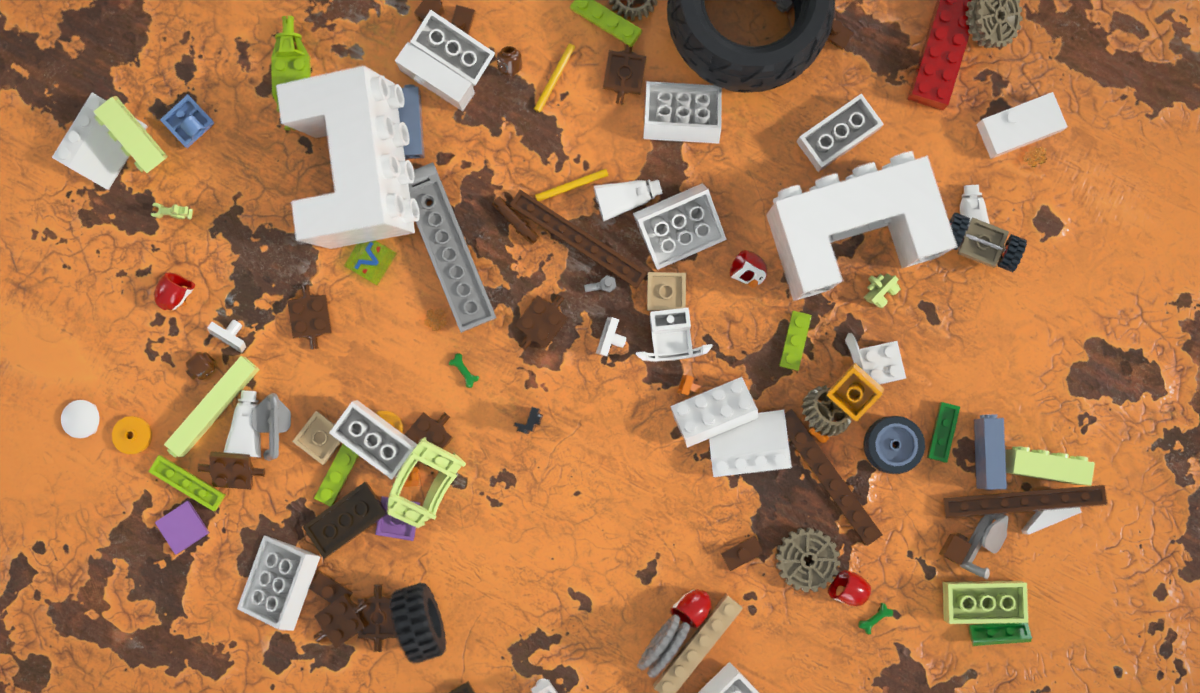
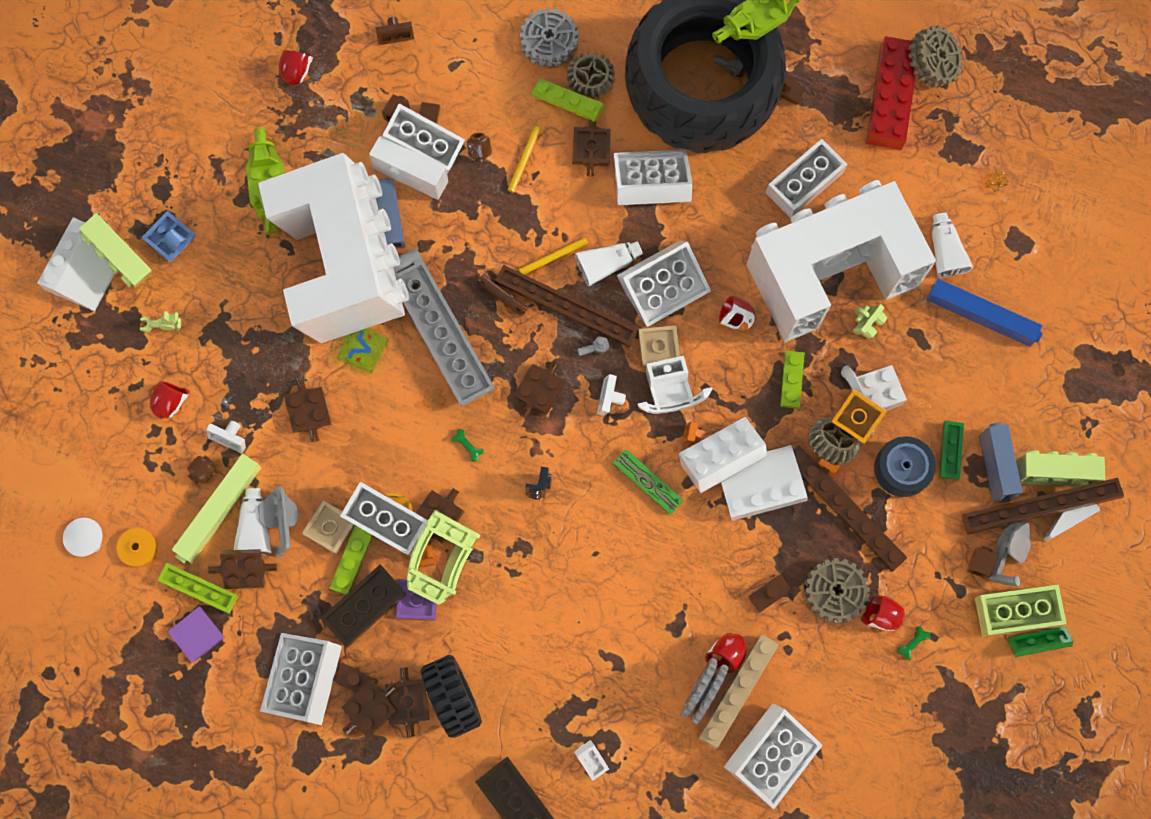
camera: 10 degrees left, 10 degrees down
plate [949,212,1027,272] -> none
white brick [976,92,1068,159] -> none
none -> bright green tile [613,449,683,515]
none -> blue brick [926,278,1042,347]

